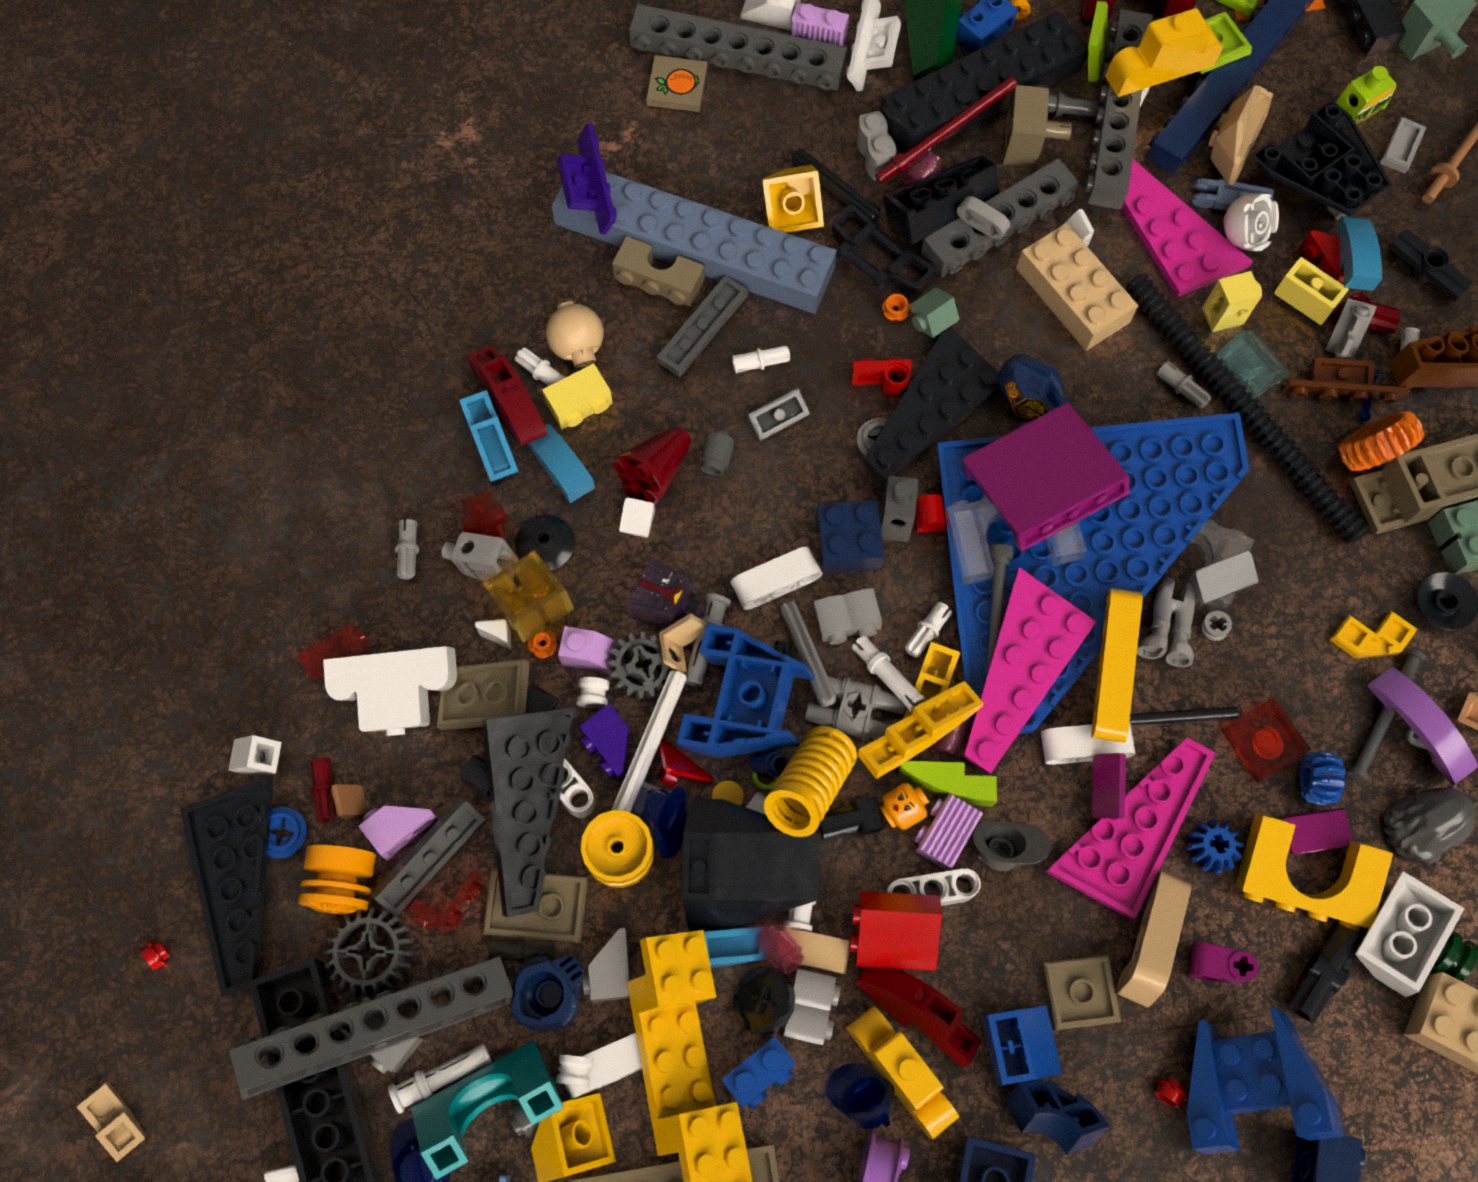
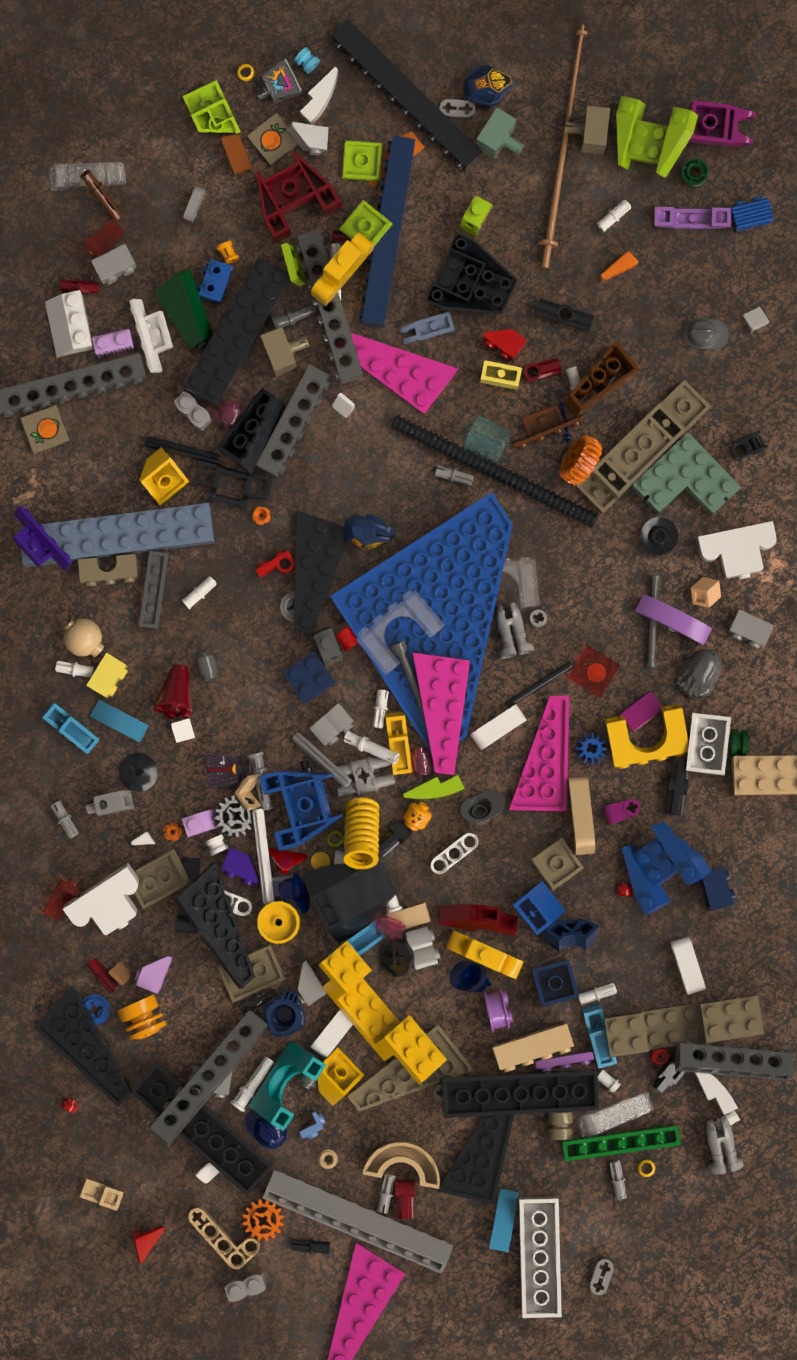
camera: 30 degrees left, 15 degrees up
white brick [228,735,282,777] -> none
dark grey gear [323,907,415,999] -> none
dark grey plate [370,796,485,916] -> none
clear red bracket [408,871,483,934] -> none
clear red brick [461,491,507,537] -> none
dark red slope [467,345,548,446] -> none
clear yellow piece [483,550,574,643] -> none
white wheel [556,1054,594,1087] -> none
blue brick [721,1037,796,1109] -> none
white beam [730,546,822,610] -> none
dark grey slope [743,388,810,441] -> none
dark blue pin [749,751,788,777] -> none
red brick [850,891,942,971] -> none
yellow slope [858,681,984,779] -> none
dark red bar [875,76,1018,184] -> none
sand green brick [910,287,960,338] -> none
lavender brick [914,793,983,871] -> none
light grey beam [957,196,1010,240] -> none
magenta panel [962,402,1130,552] -> none
tan brick [1016,223,1138,351] -> none
yellow beam [1092,588,1143,743] -> none
magenta slope [1092,753,1126,820] -> none
slope [1189,550,1259,605] -> none
light yellow brick [1202,271,1262,332] -> none
tan wedge [1209,85,1273,186] -> none
white cylinder [1223,193,1279,251] -> none
blue gear [1298,751,1346,806] -> none
light grey hinge [1325,298,1377,359] -> none
yellow tile [1330,611,1418,659] -> none
dark azure slope [1339,216,1382,291] -> none
light grey tile [1380,117,1426,174] -> none

